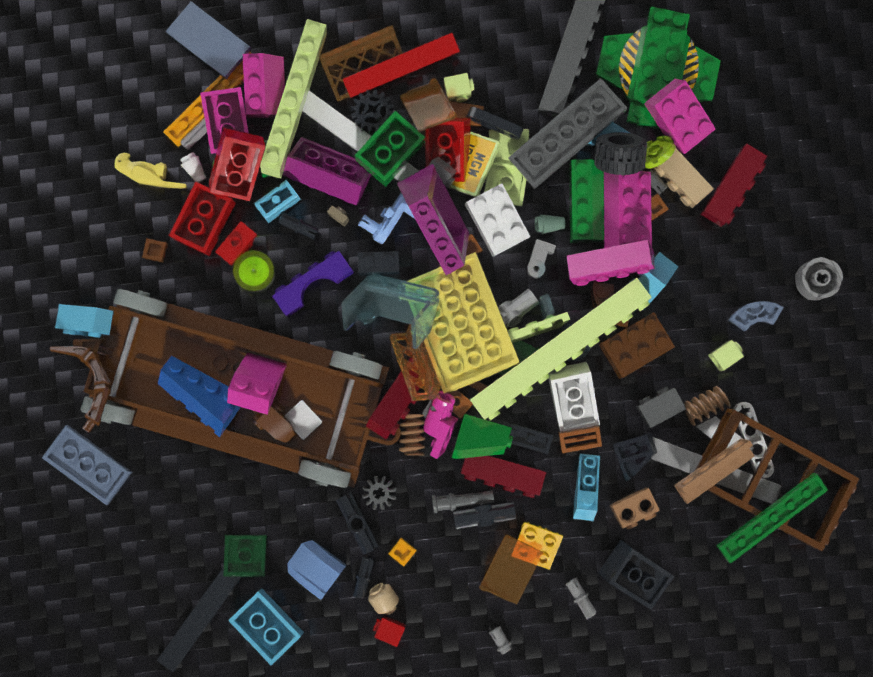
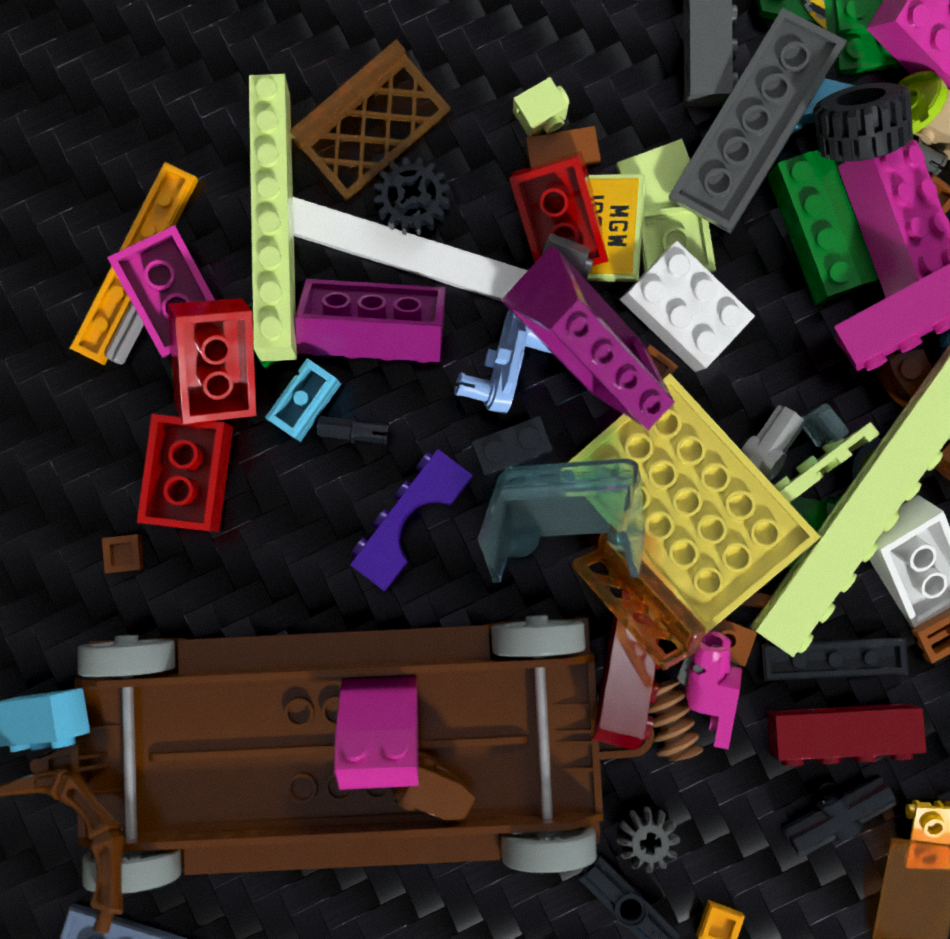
camera: 20 degrees left, 0 degrees up
light yellow animal [115,153,187,189] -> none
blue wedge [158,356,240,437] -> none
sand blue tile [166,2,251,79] -> none
white cone [180,152,206,183] -> none
red brick [215,221,257,266] -> none
clear neon green piece [233,251,275,293] -> none
dark pink slope [243,53,285,118] -> none
white sticker [285,400,322,440] -> none
dark tan plate [327,206,349,227] -> none
red tile [343,33,460,98] -> none
green brick [355,111,425,187] -> none
clear orange piece [400,78,457,132] -> none
dark grey pin [432,490,494,513] -> none
green slope [452,414,513,459] -> none
black beam [466,107,523,140] -> none
light grey leg [527,239,556,279] -> none
sand green cone [535,214,565,234] -> none

